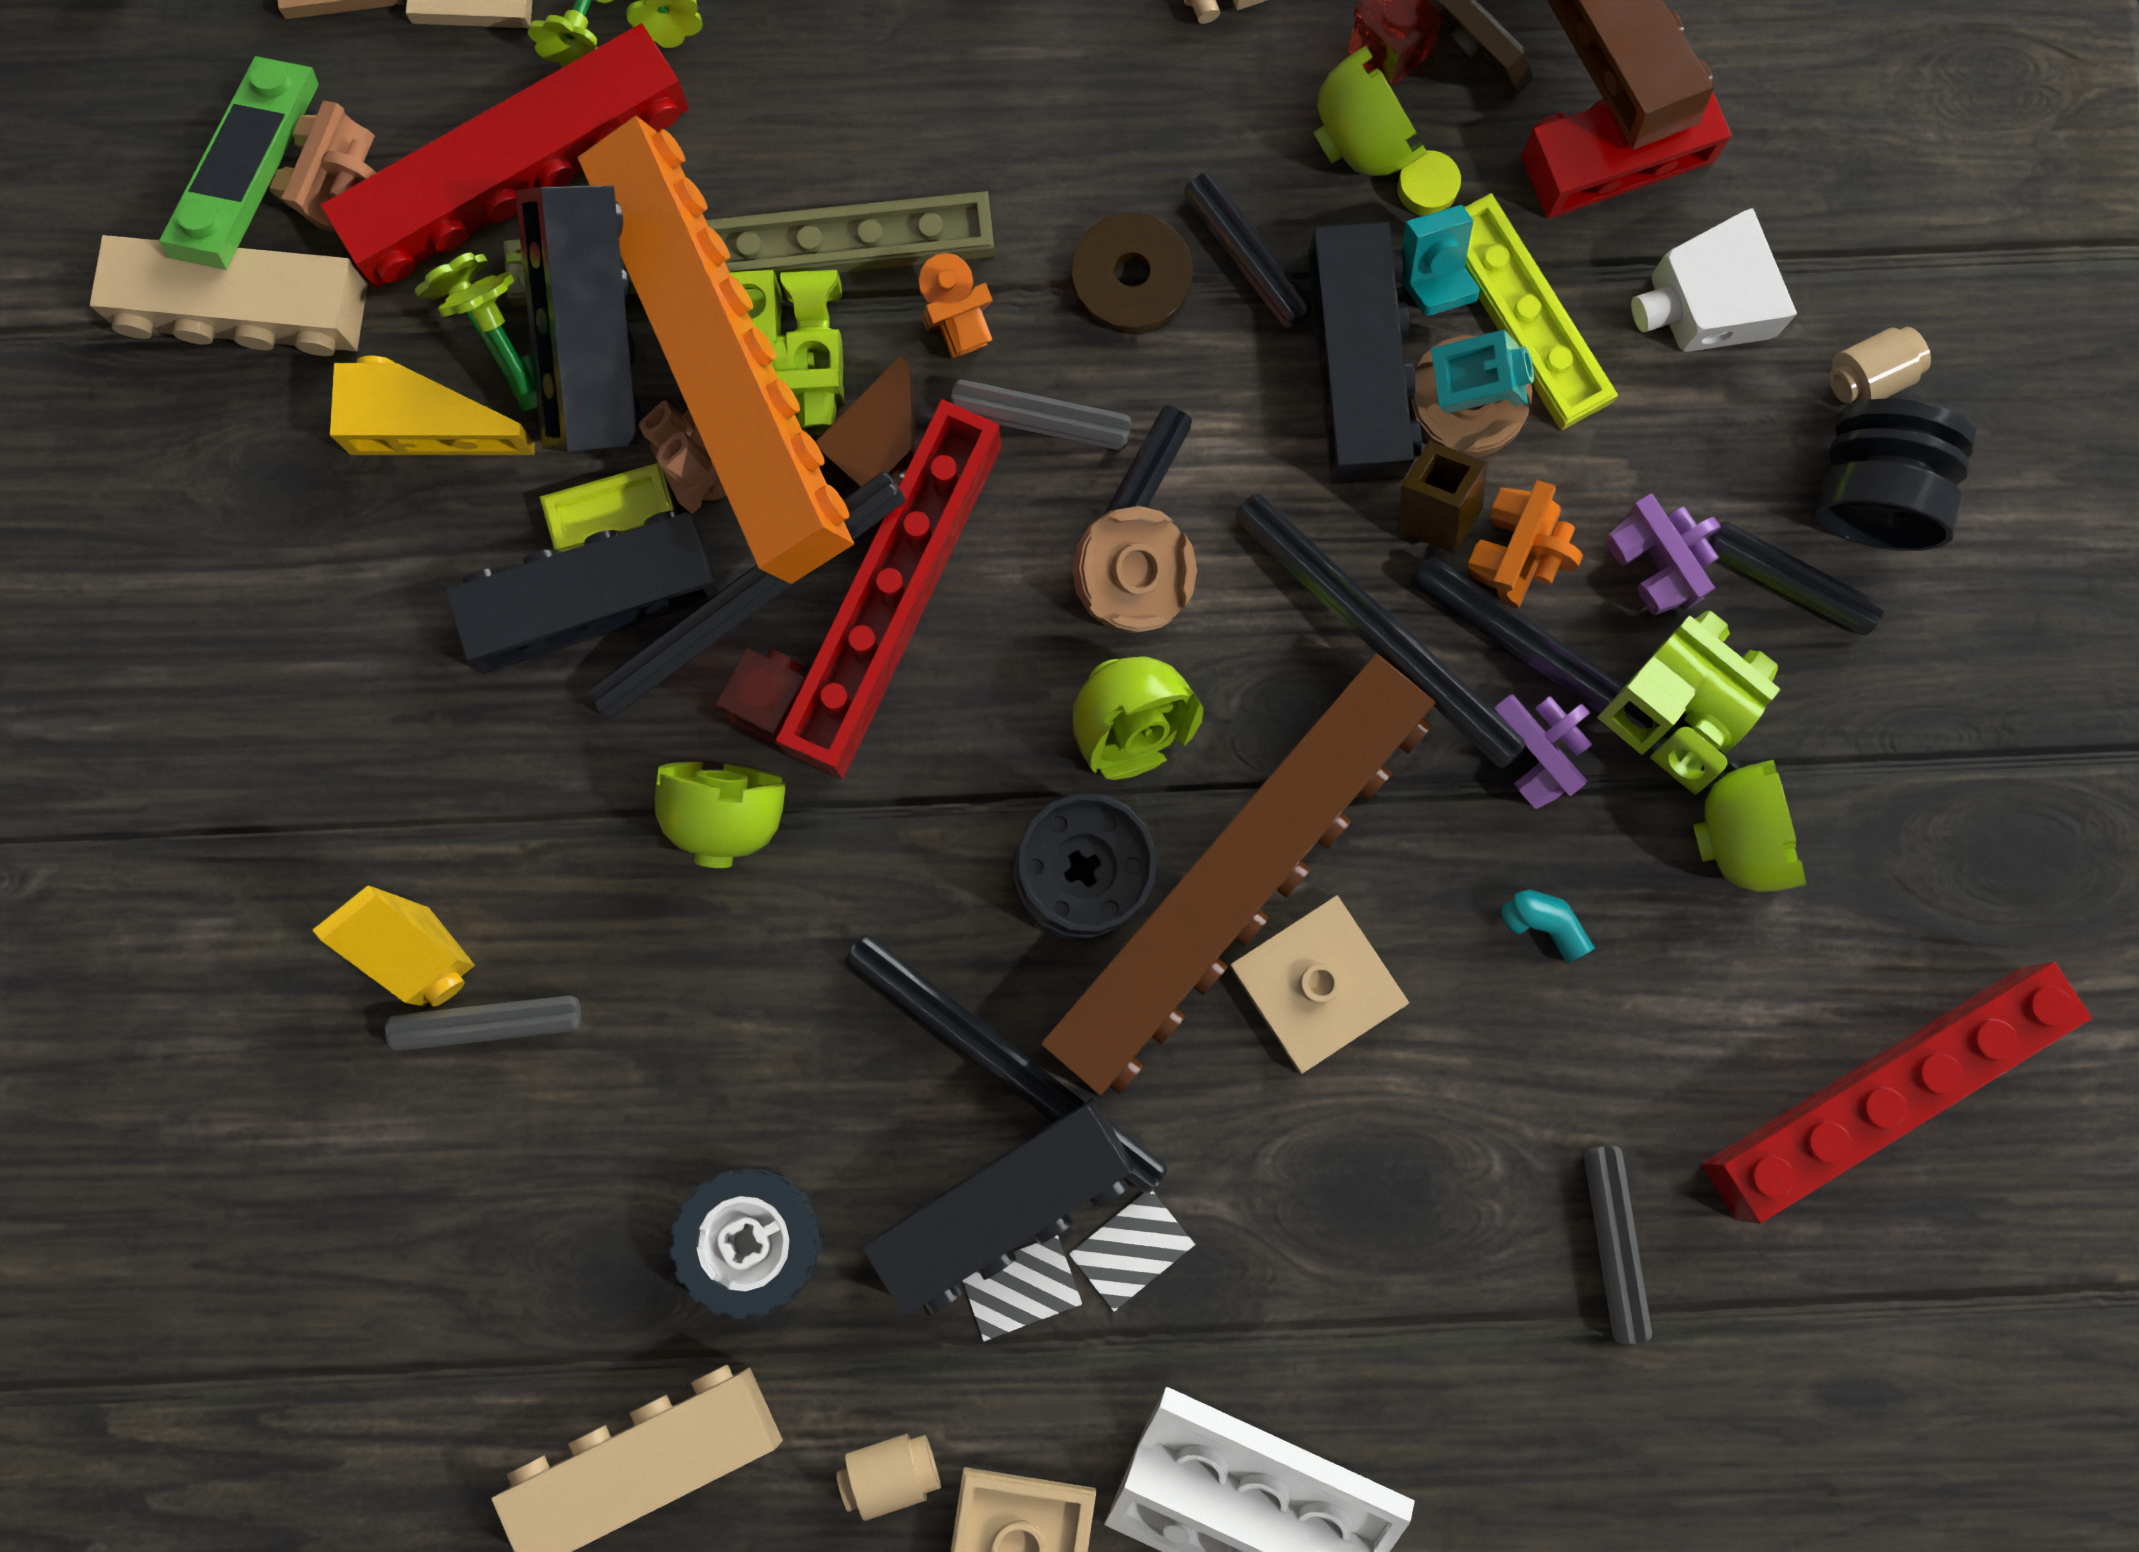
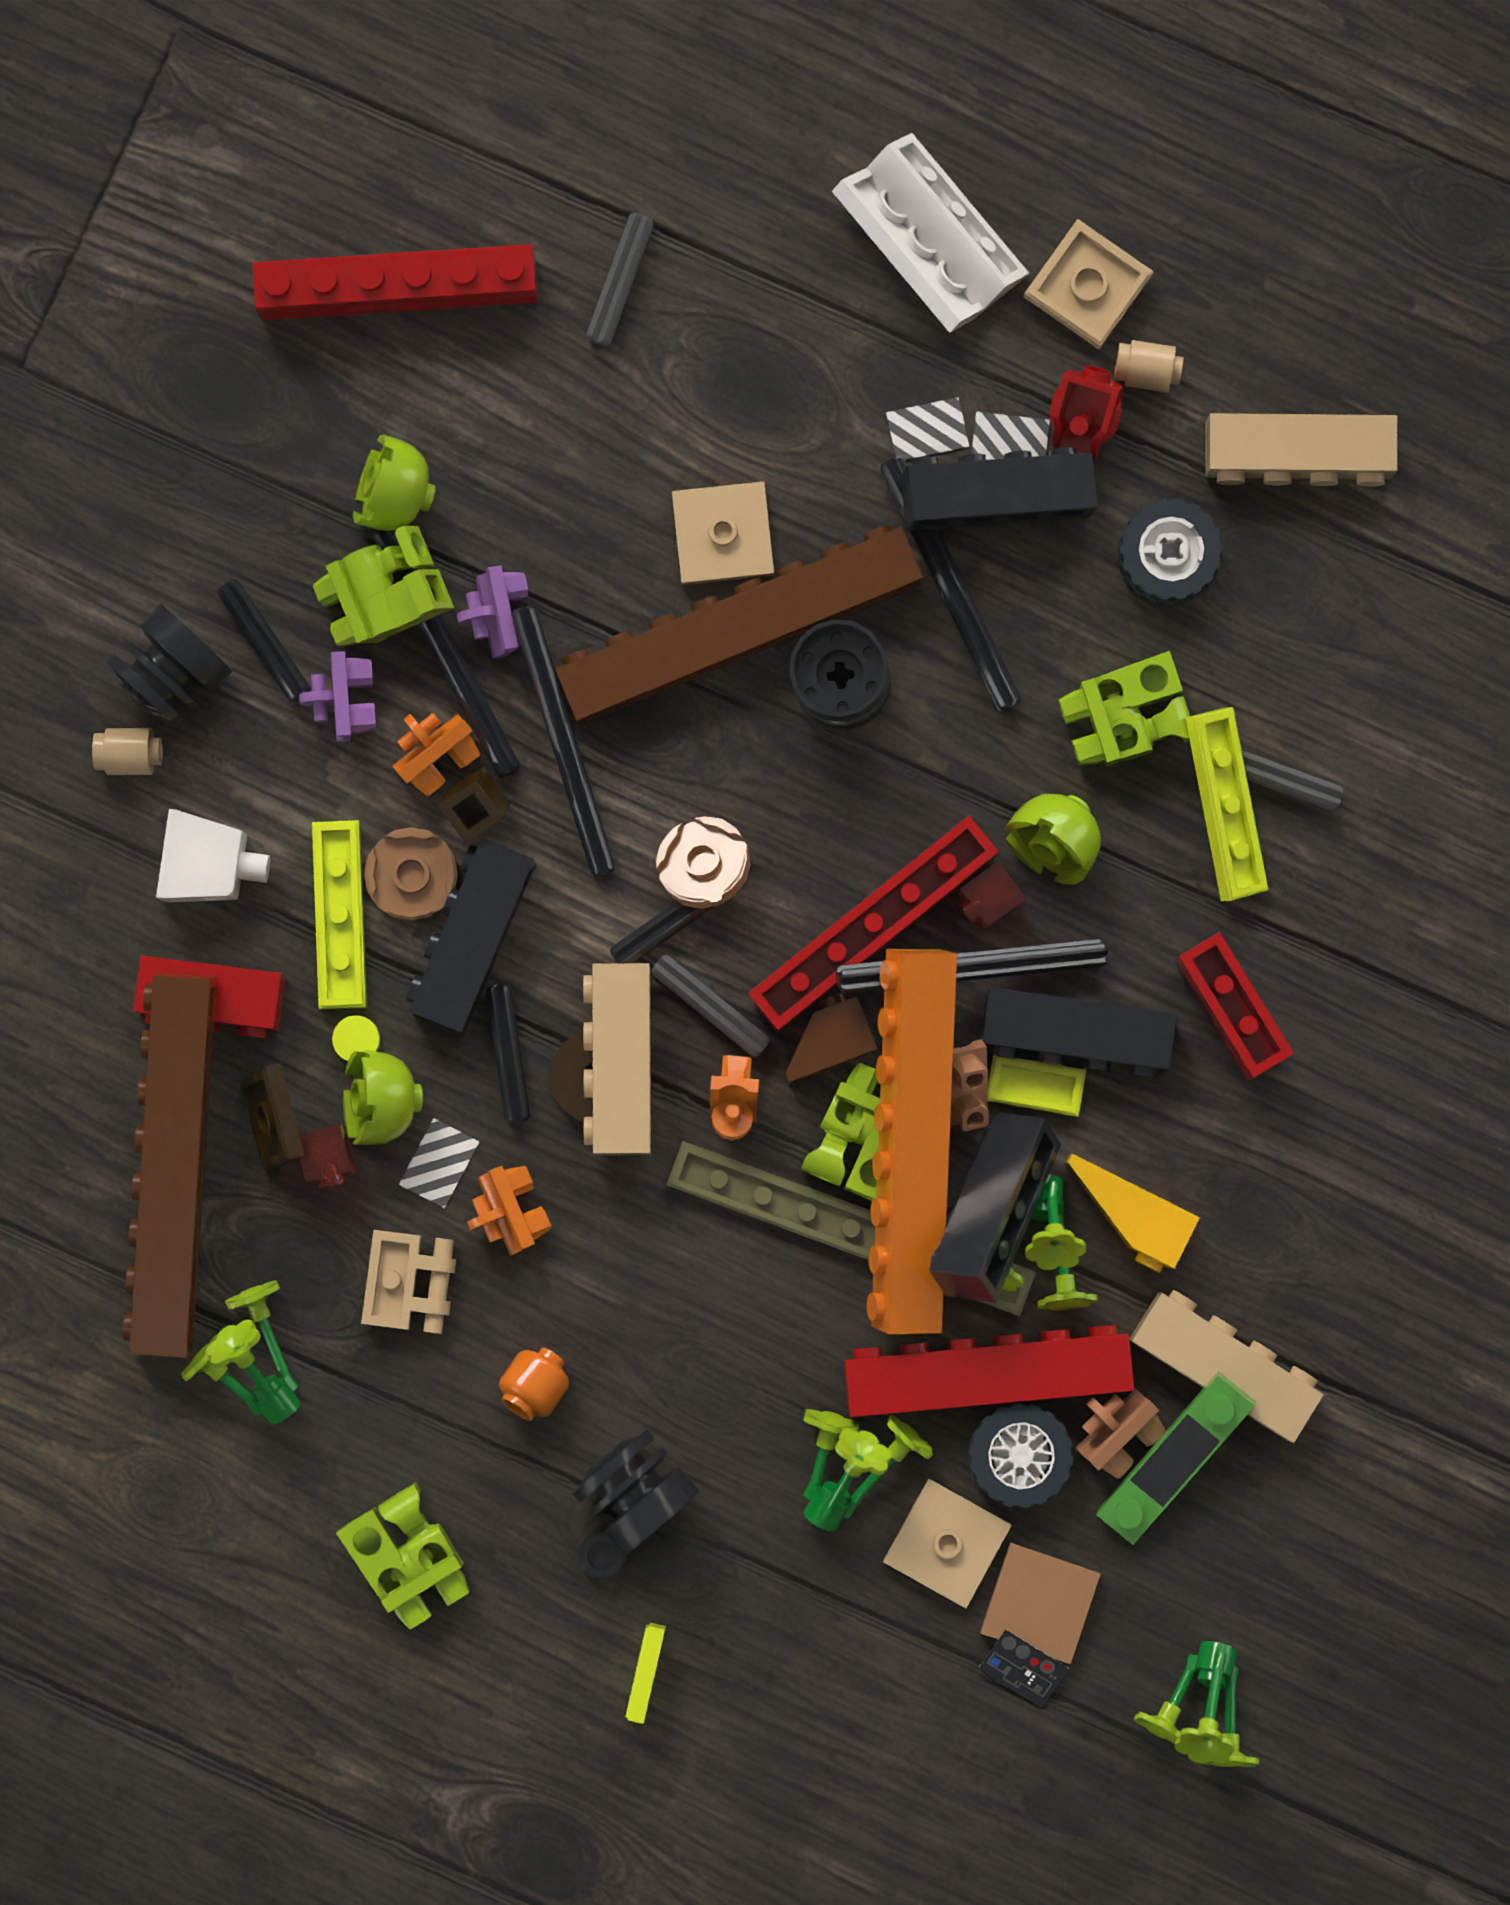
camera: 150 degrees left, 5 degrees up
yellow slope [313,885,475,1007] -> none
lime cylinder [1073,656,1204,780] -> none
teal bracket [1401,205,1480,316] -> none
teal bracket [1431,330,1534,414] -> none
teal arm [1501,889,1595,964] -> none
none -> sticker [399,1118,479,1208]
none -> orange hips [466,1166,551,1256]
none -> tan brick [583,963,651,1156]
none -> black wheel [968,1402,1074,1508]
none -> red hand [1049,365,1123,460]
none -> lime hips [1058,651,1190,767]
none -> red brick [1174,932,1294,1081]
none -> neon yellow tile [1185,707,1268,901]

